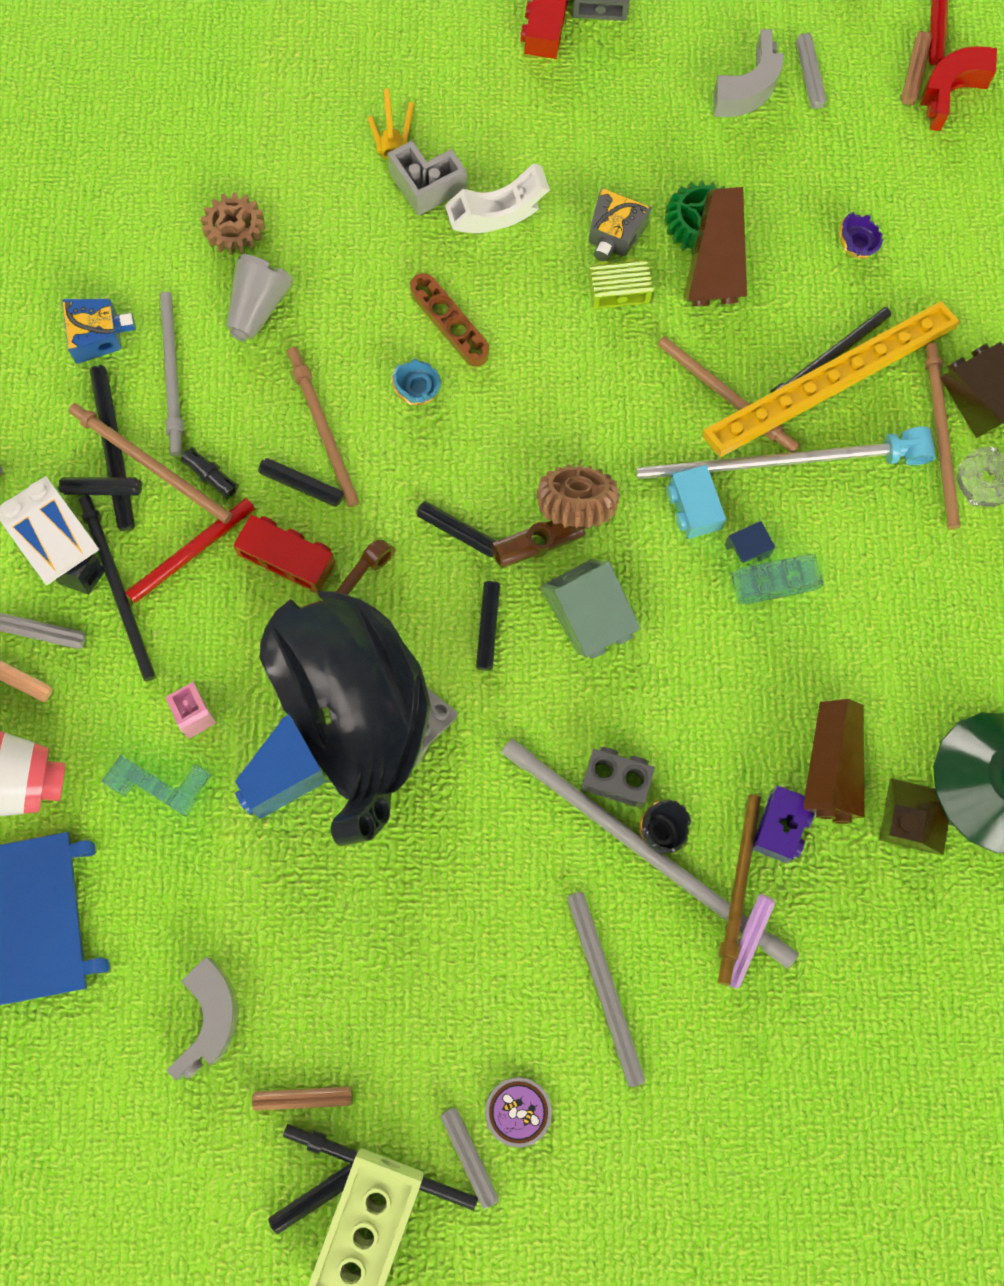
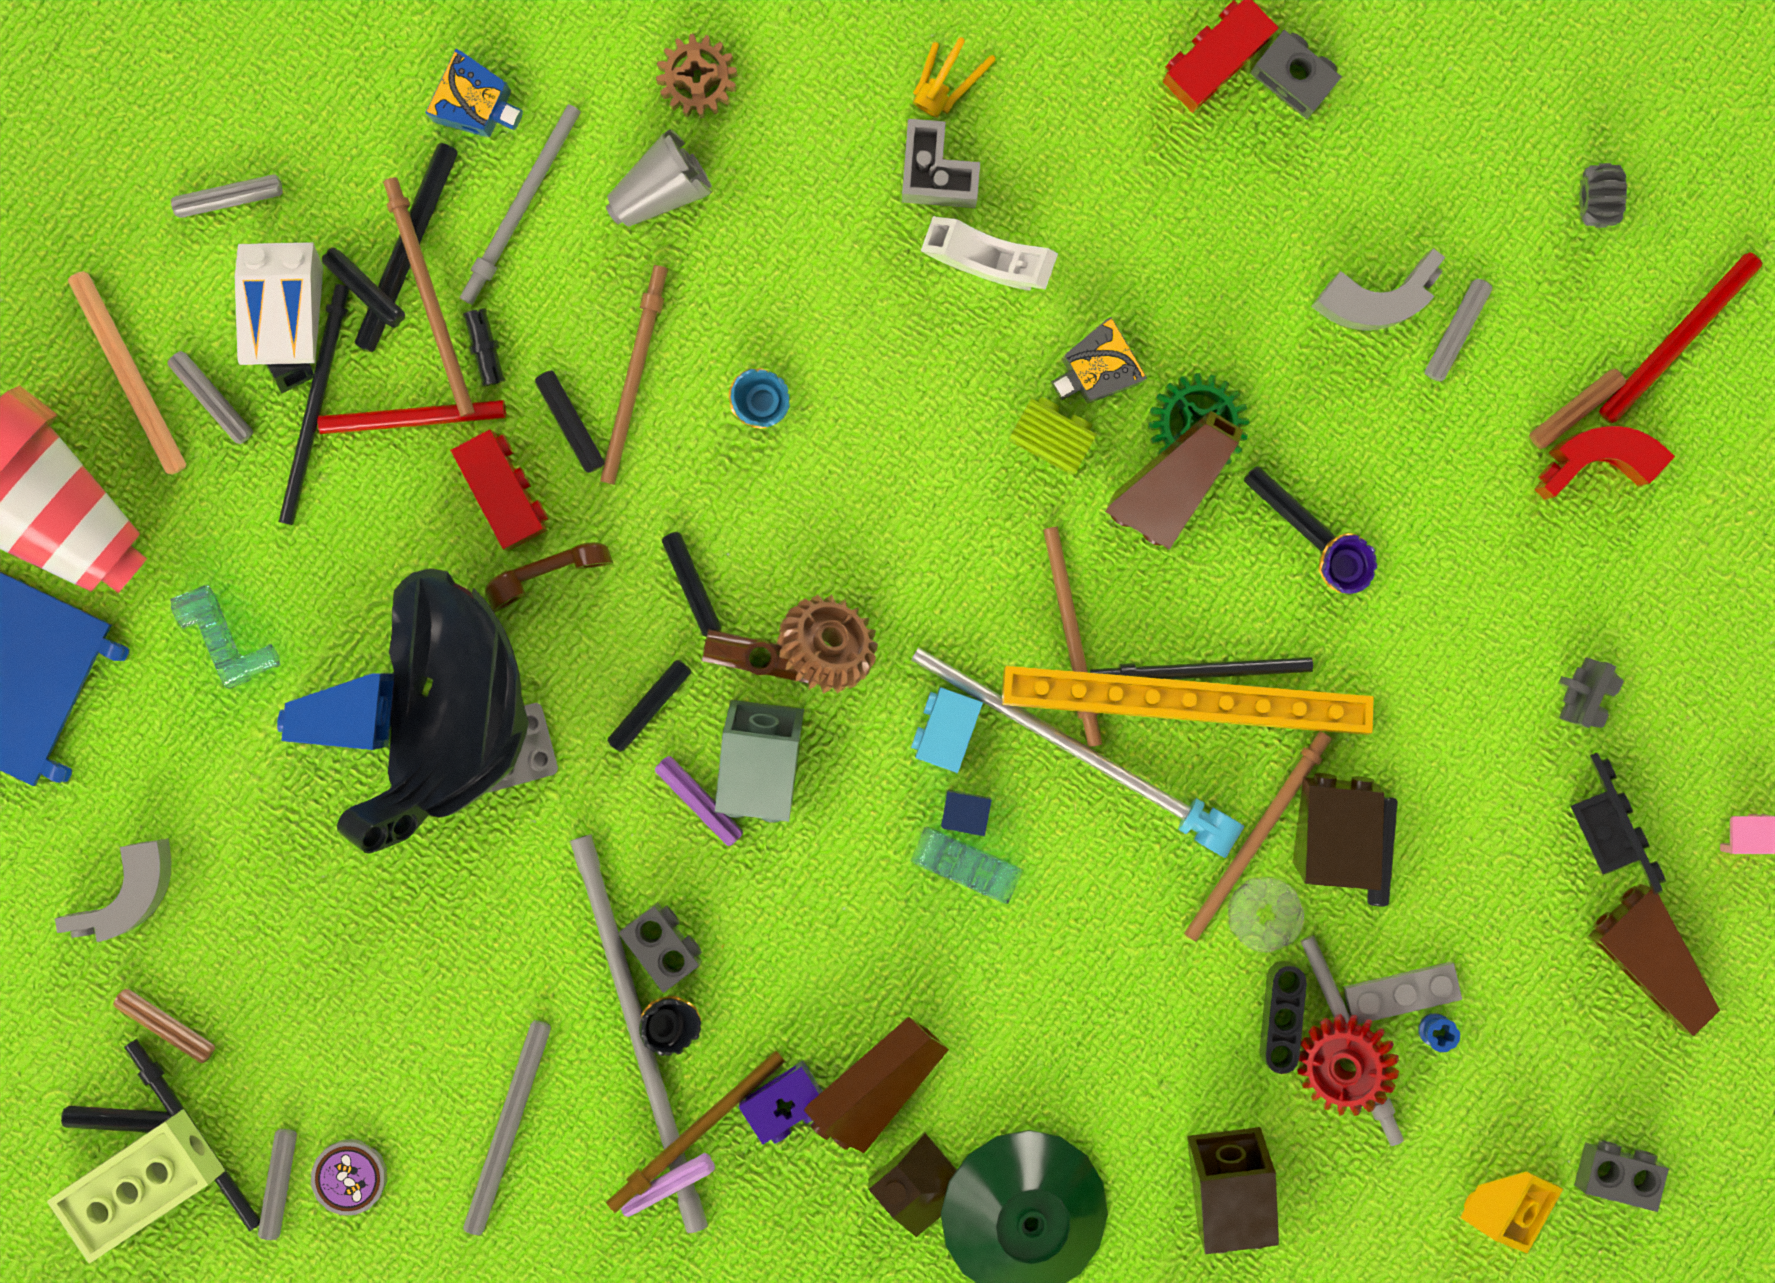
camera: 35 degrees right, 15 degrees up
bright pink slope [165,682,217,739] -> none
dark orange beam [410,273,489,366] -> none
none -> medium lavender axle [655,756,743,846]
none -> black axle [1244,466,1336,551]

